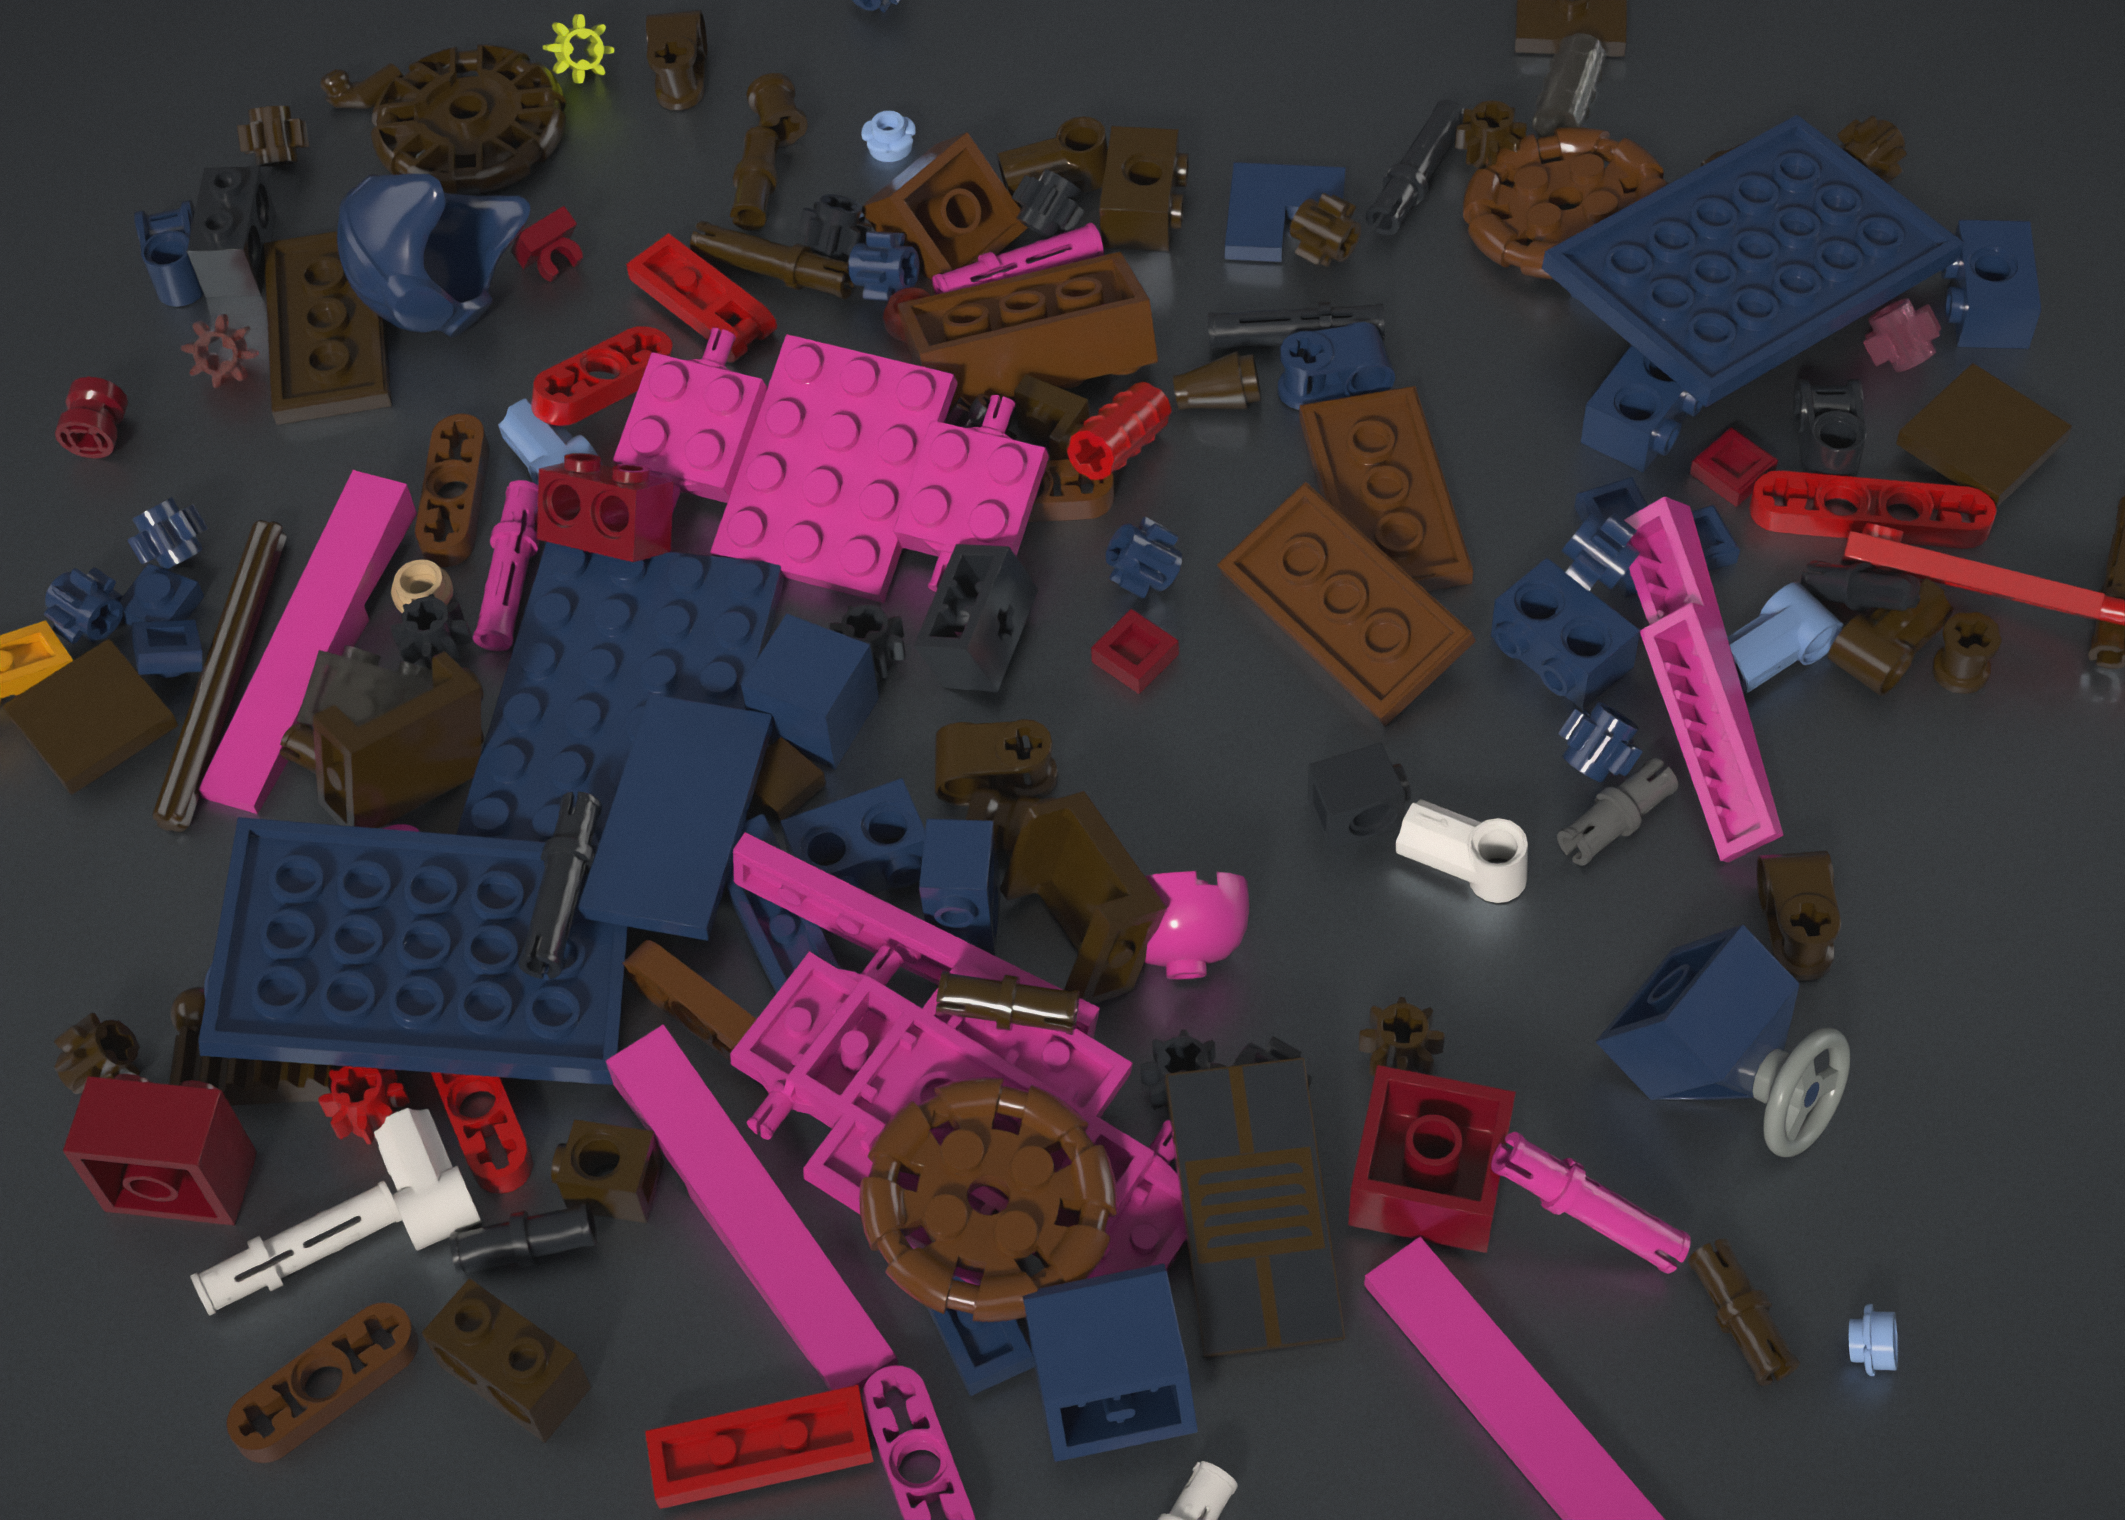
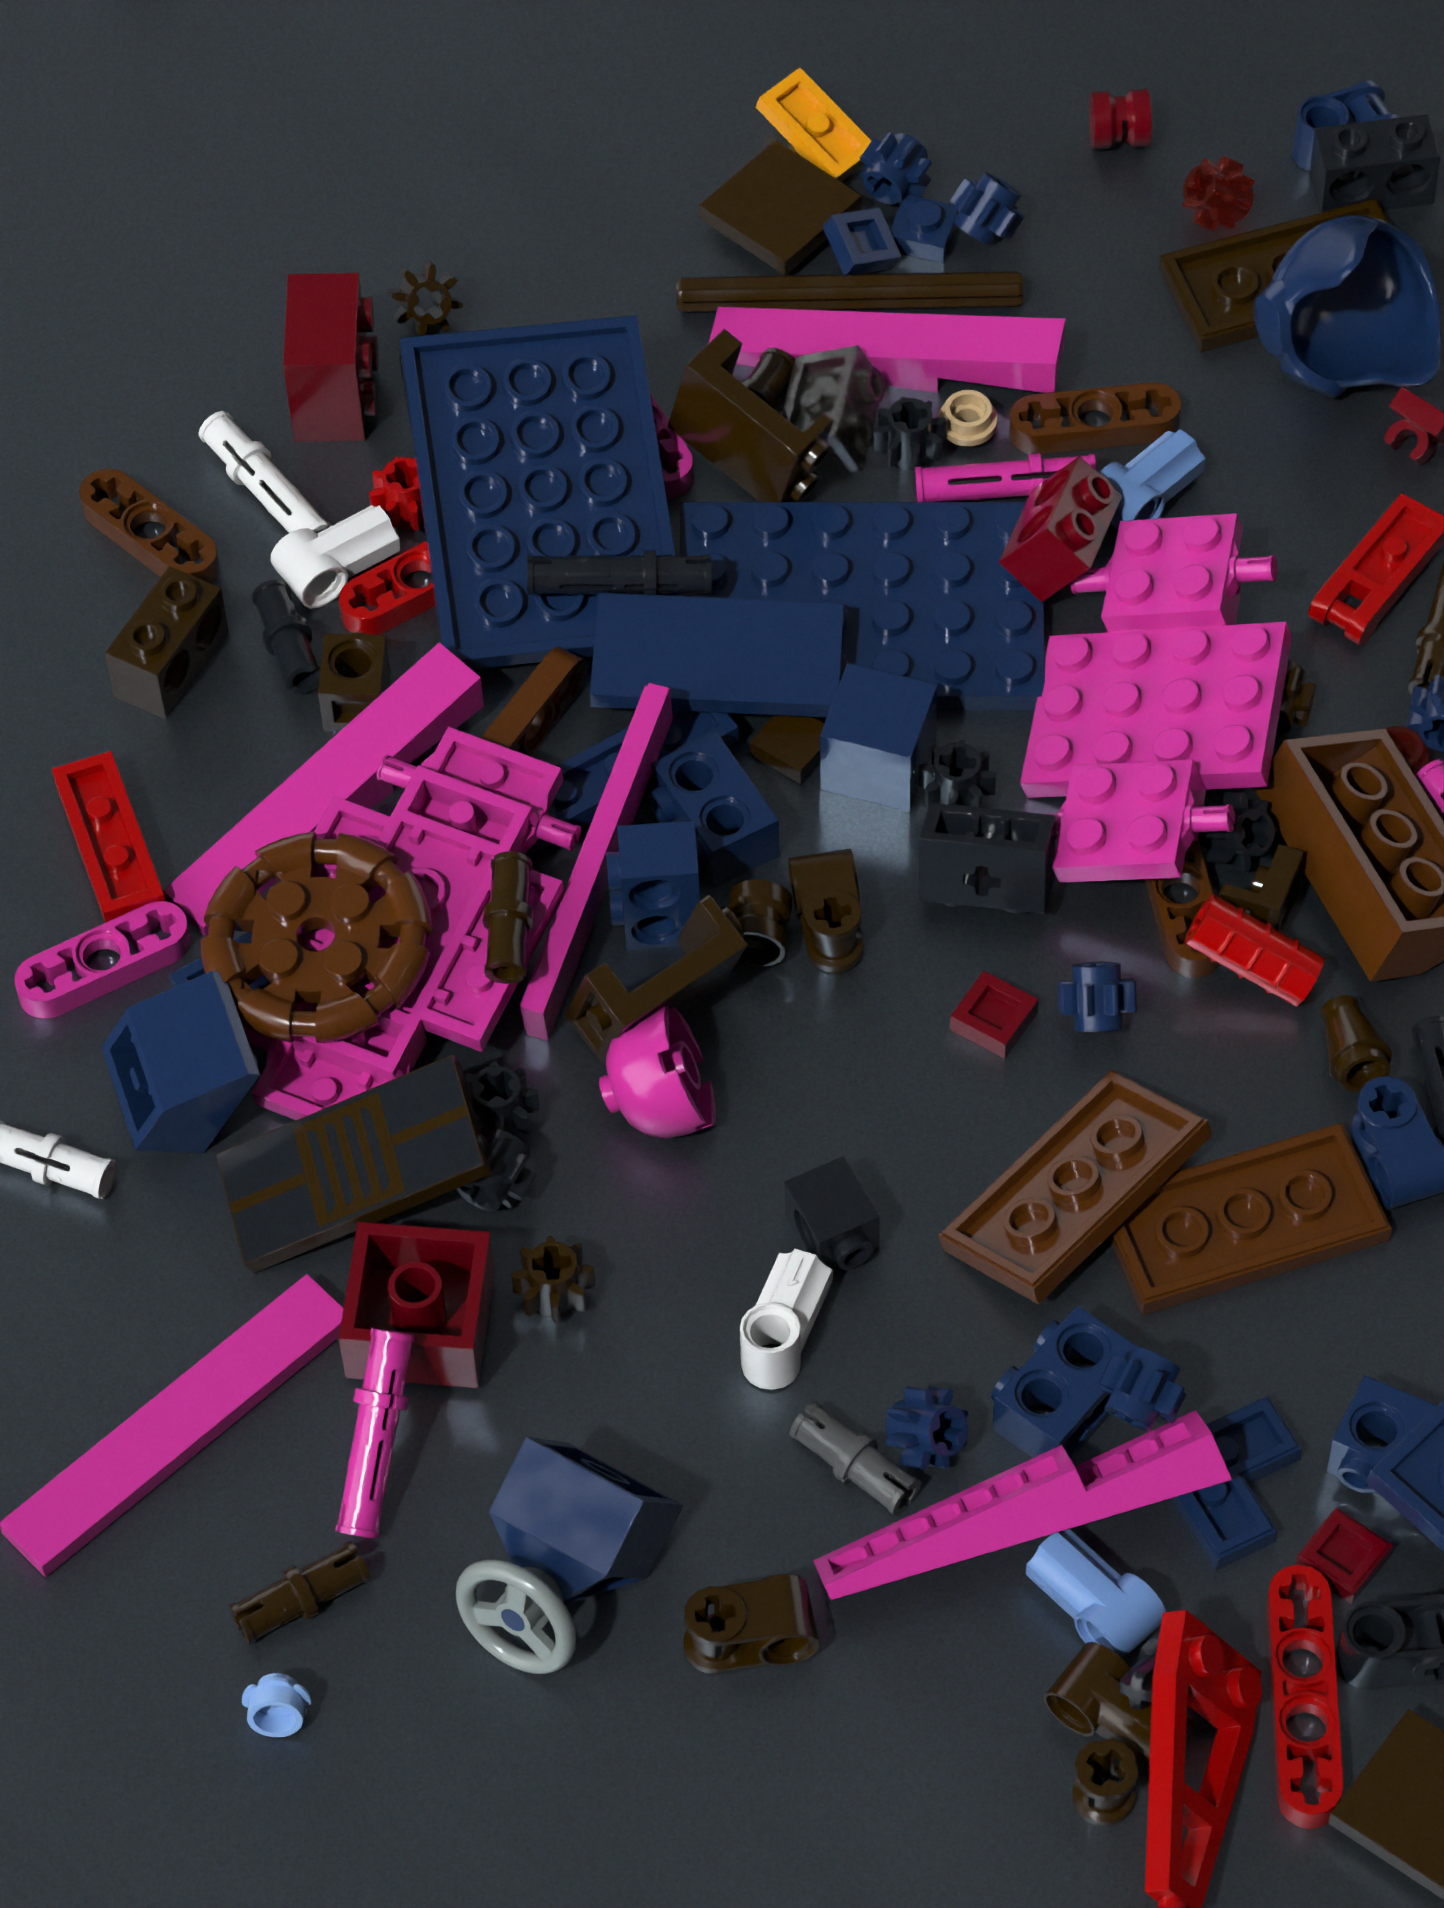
camera: 80 degrees right, 0 degrees up
red beam [531,326,672,426] -> none

